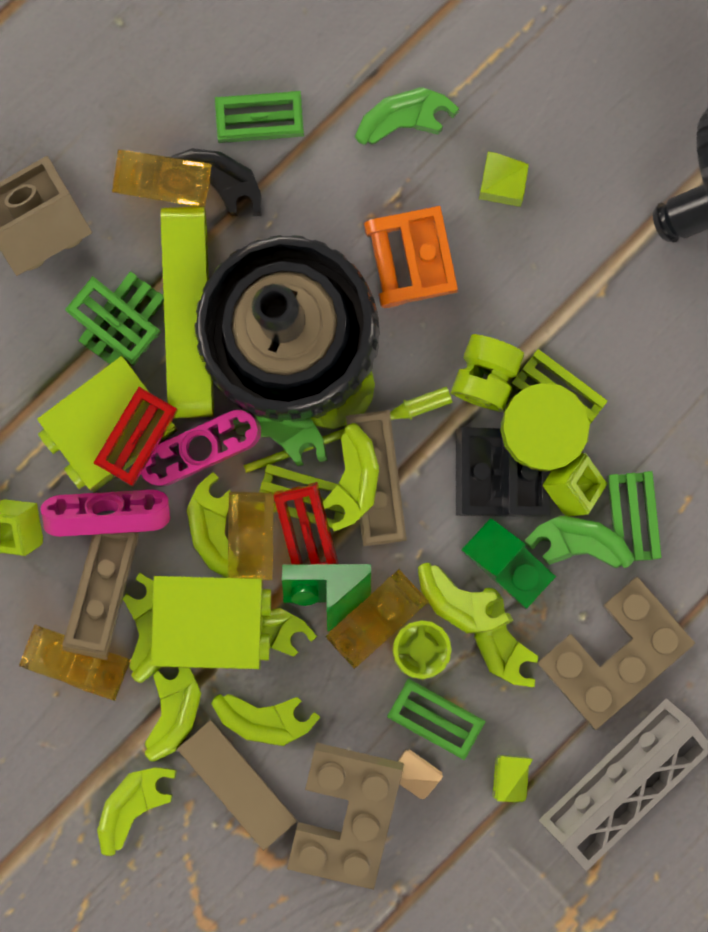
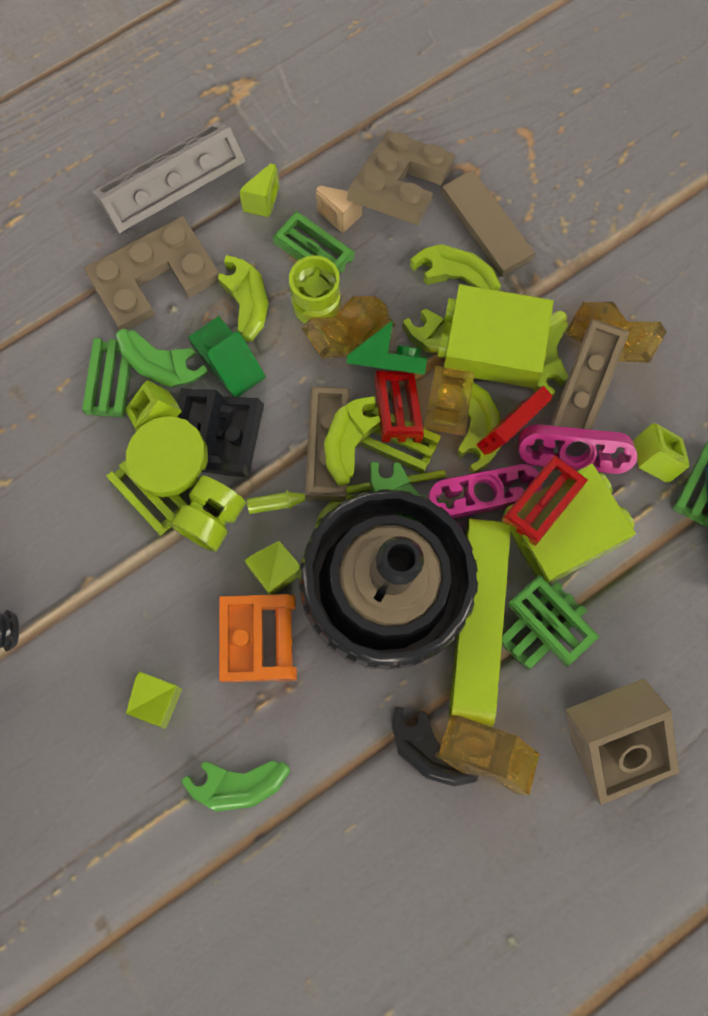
camera: 170 degrees left, 10 degrees down
lime piece [97,767,177,856] -> none
lime piece [145,667,202,762] -> none
bright green tile [215,91,304,143] -> none
lime piece [418,562,513,634] -> none
none -> lime slope [244,541,300,595]
none -> red tile [476,385,552,455]

